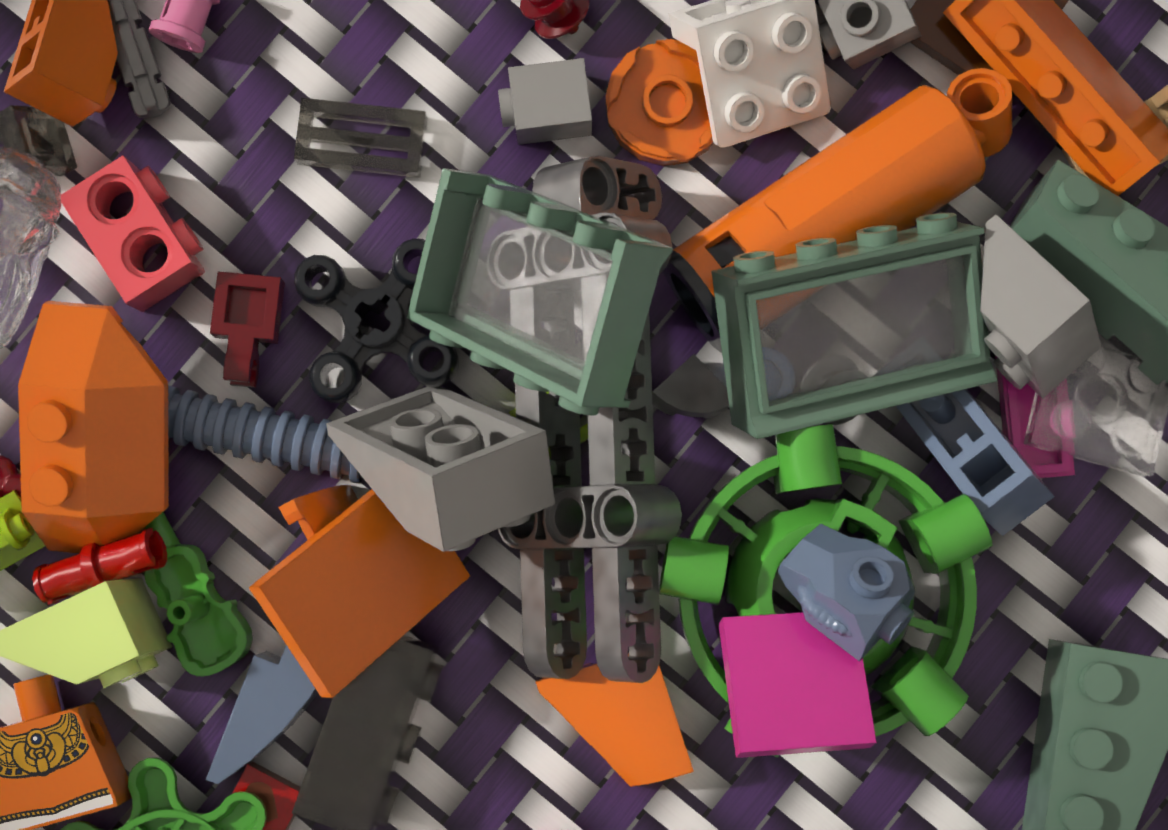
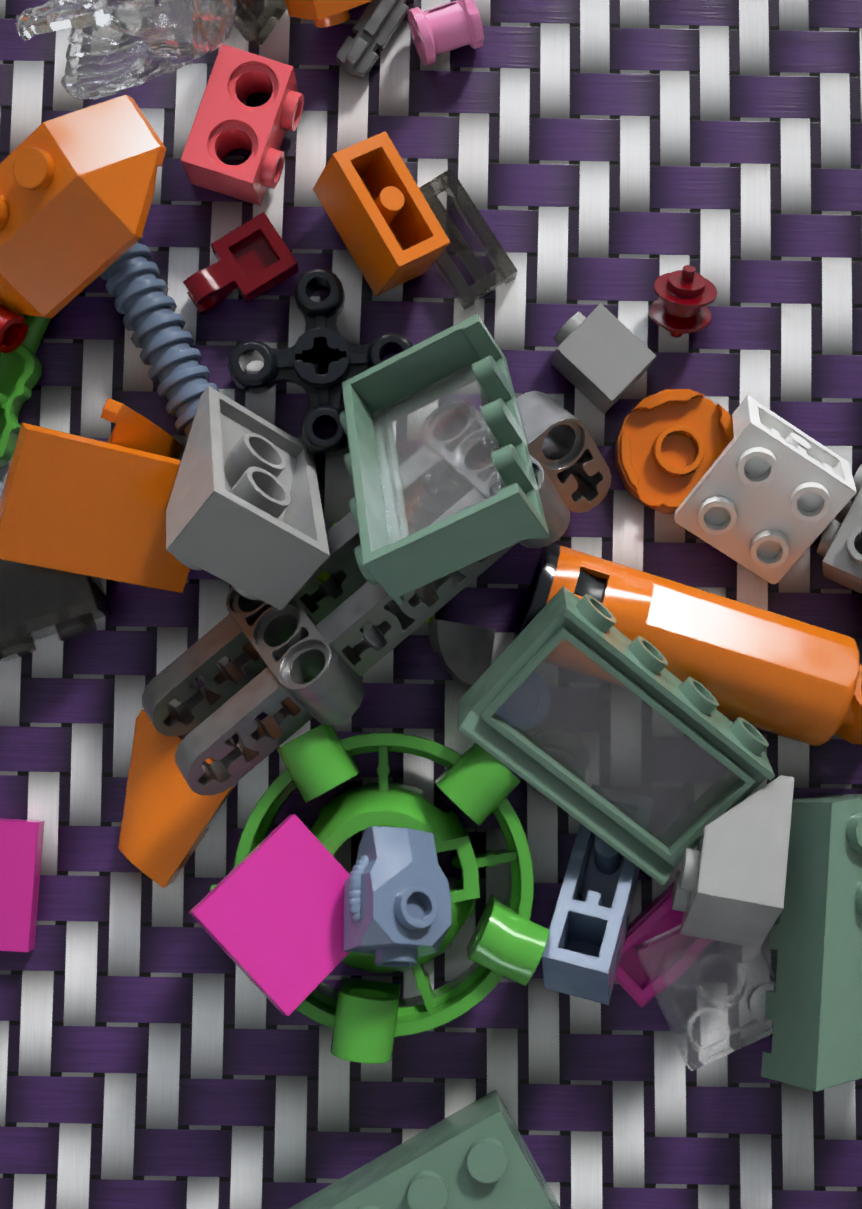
camera: 50 degrees right, 0 degrees up
none -> orange brick [313,131,451,297]

